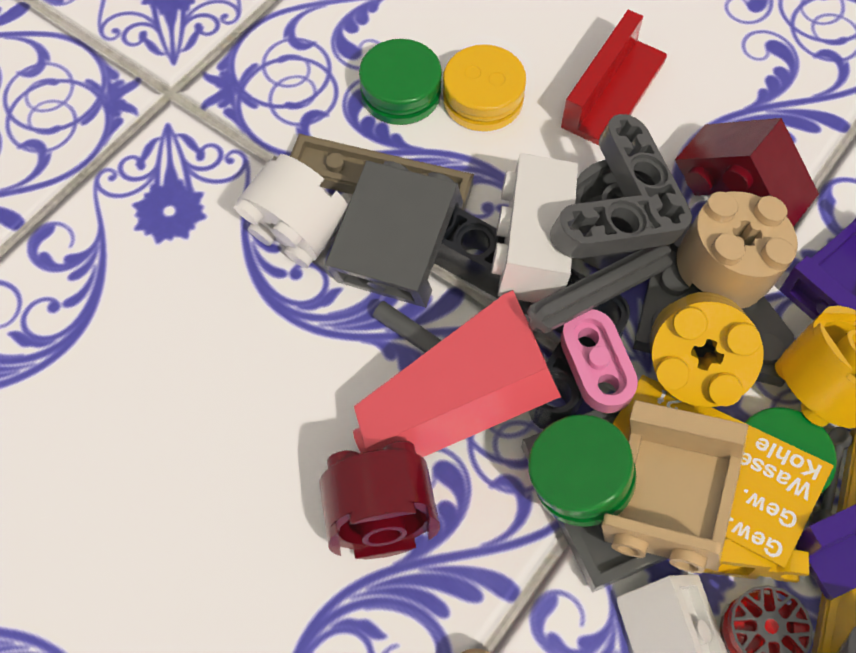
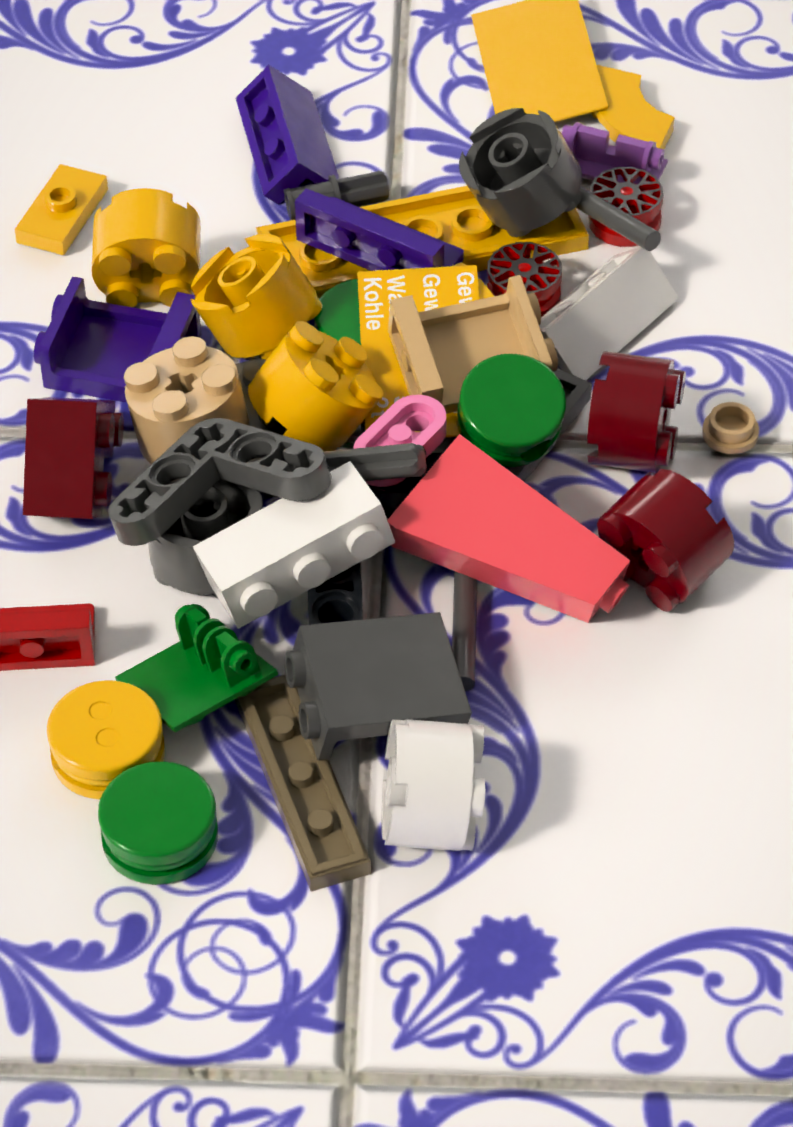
camera: 125 degrees left, 15 degrees down
none -> green hinge [115,604,278,733]
none -> dark red brick [587,351,686,473]

